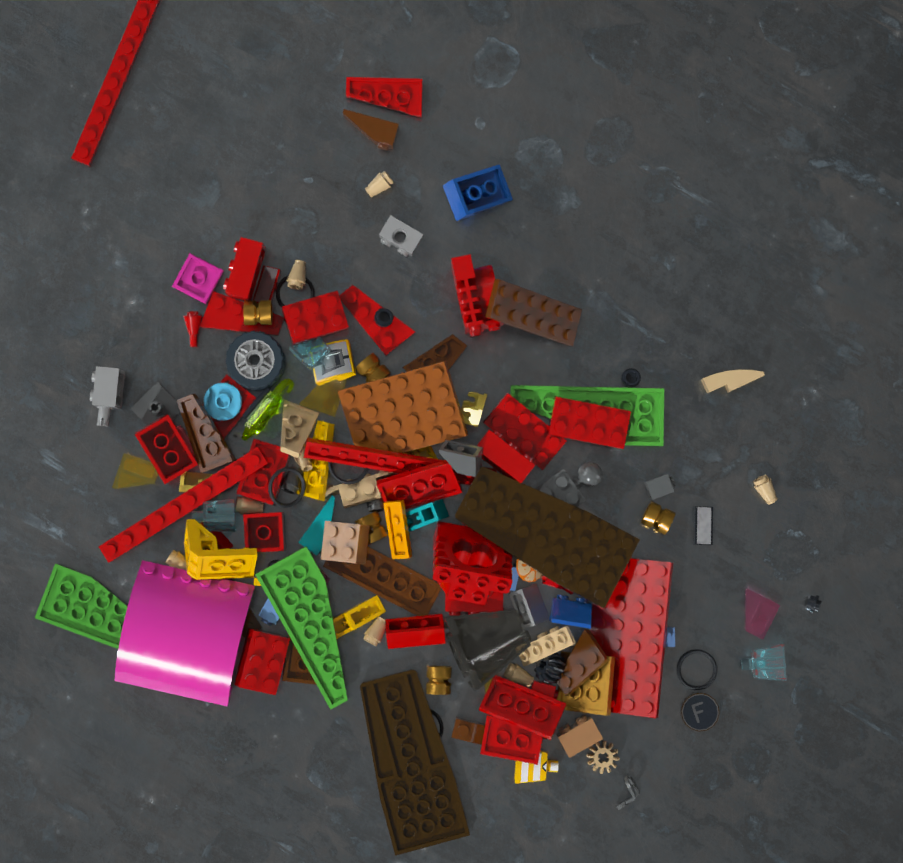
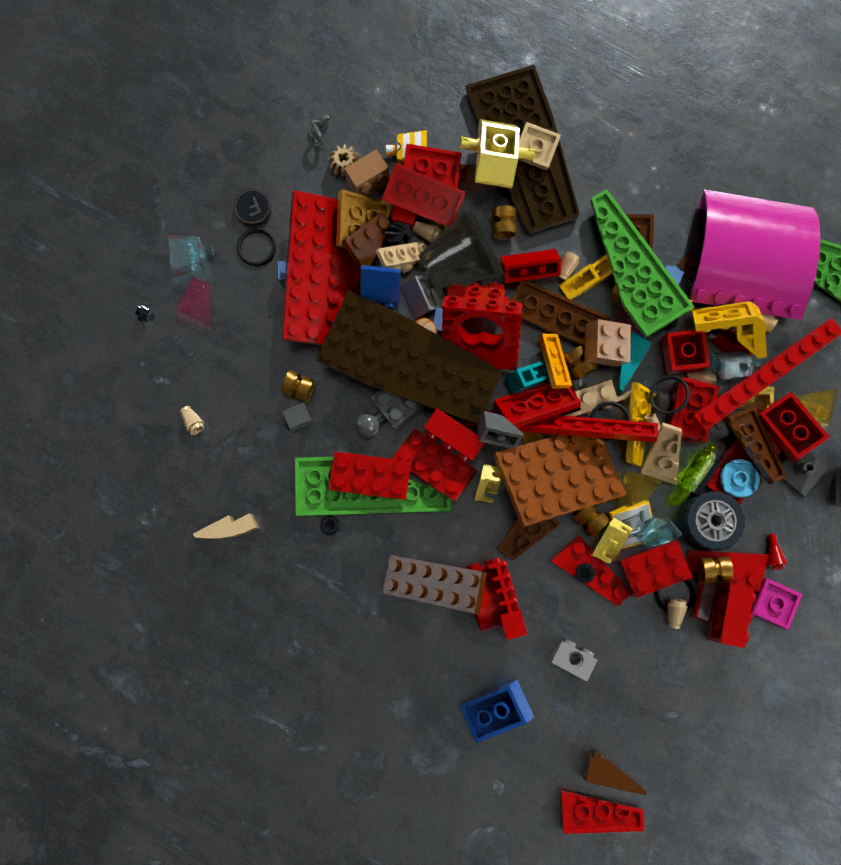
camera: 170 degrees right, 5 degrees down
red piece [234,628,290,695] -> none
tan cone [365,171,394,197] -> none
flat silver slope [693,506,713,545] -> none
none -> light yellow slope [459,119,535,189]
none -> tan plate [518,122,561,171]
none -> light yellow hinge [592,518,633,564]

